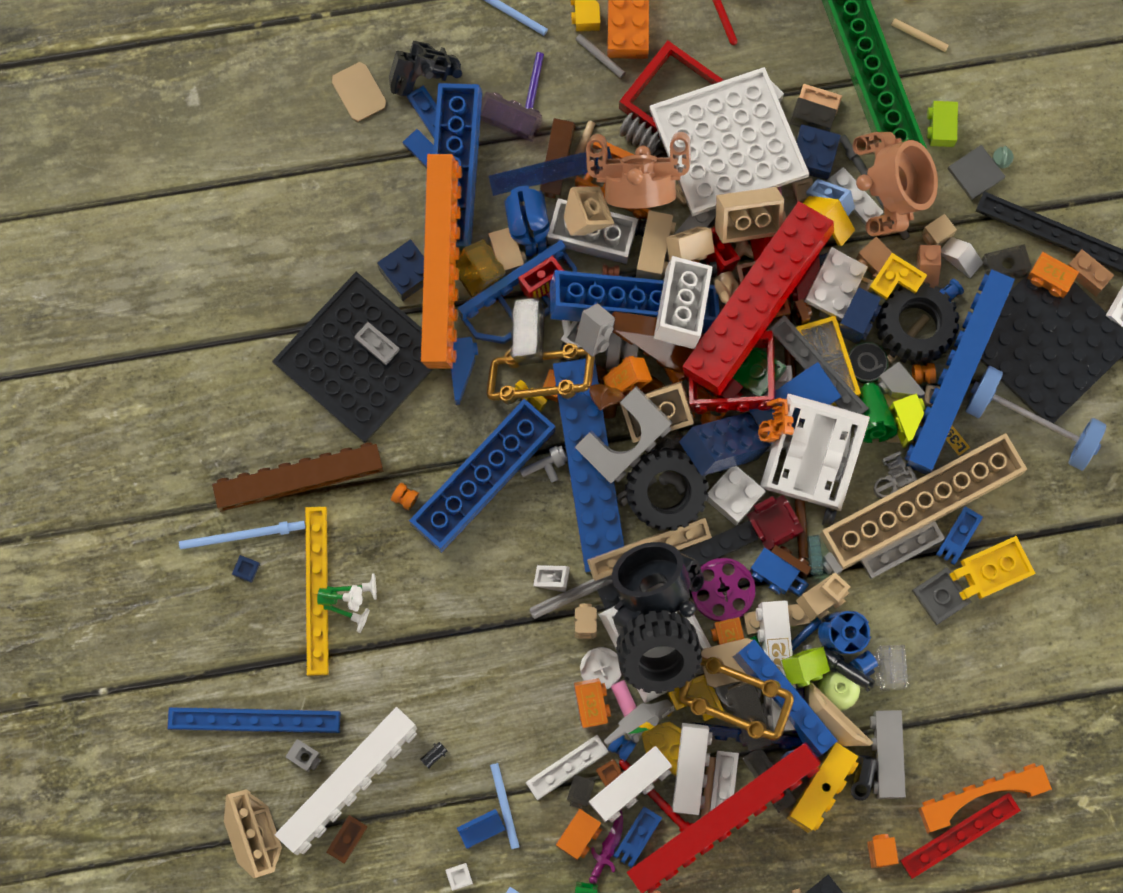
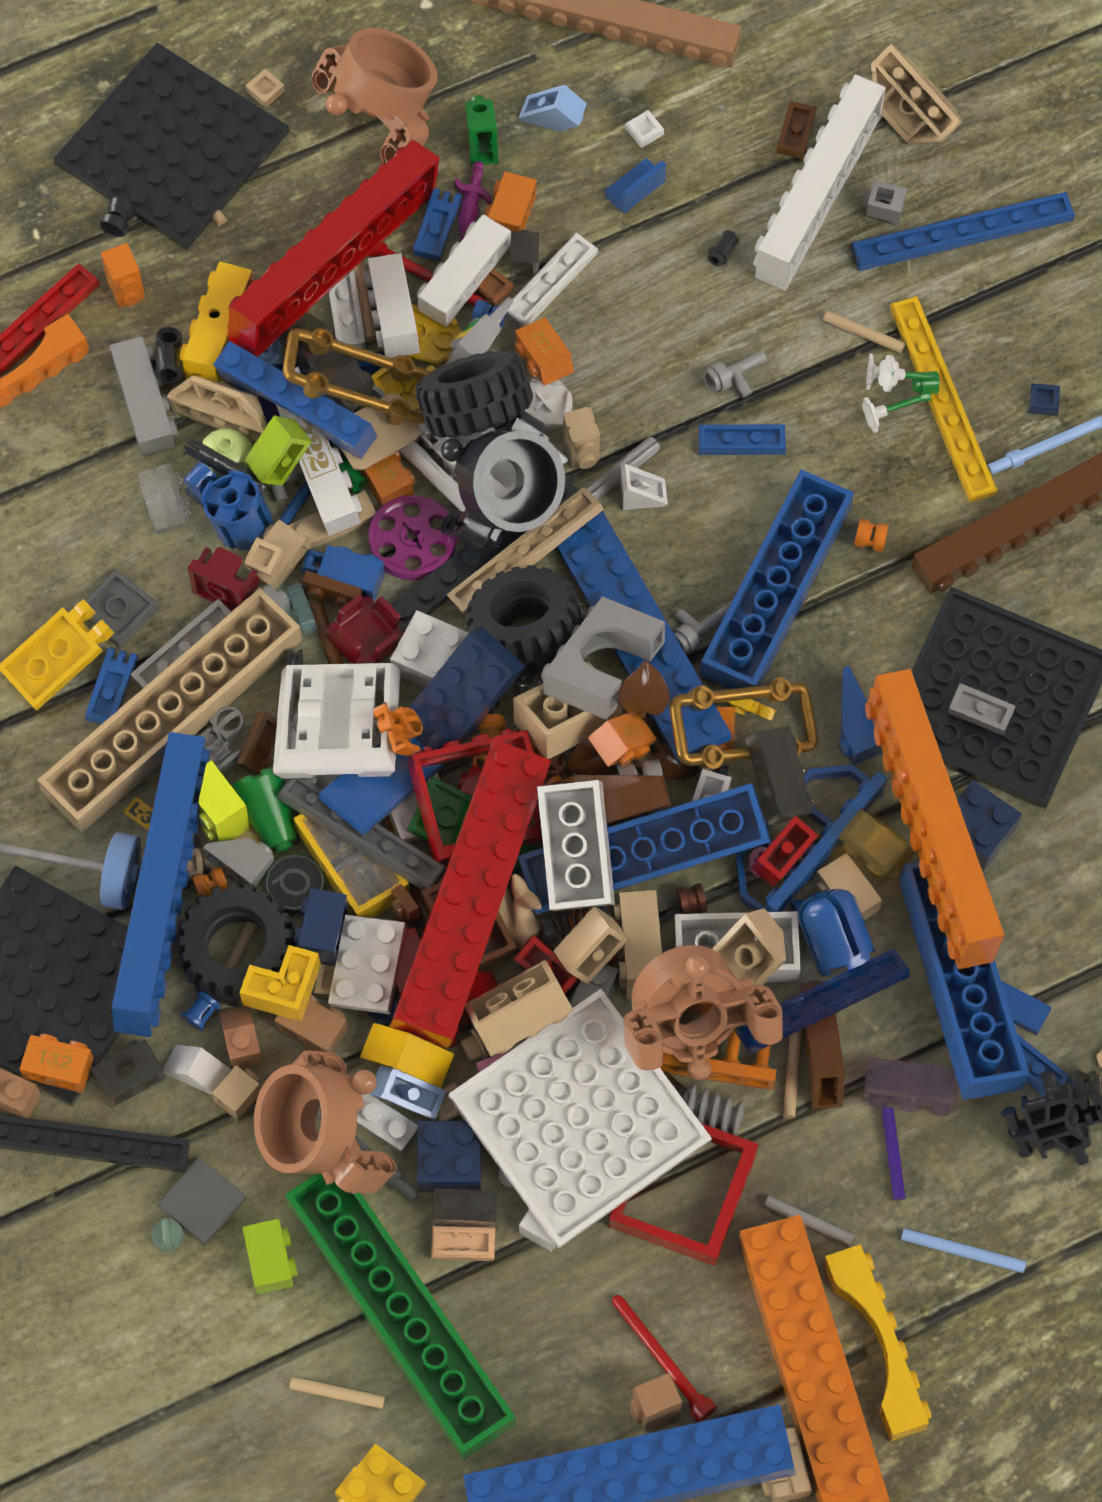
camera: 165 degrees right, 10 degrees down
light blue bar [490,763,520,850] -> none
light grey brick [575,303,615,356] -> none
none -> dark red panel [187,547,260,612]
none -> reddish brown plate [236,711,277,776]
none -> blue tile [698,424,786,455]
none -> light grey piece [703,351,767,398]
none -> tan bar [823,310,906,354]

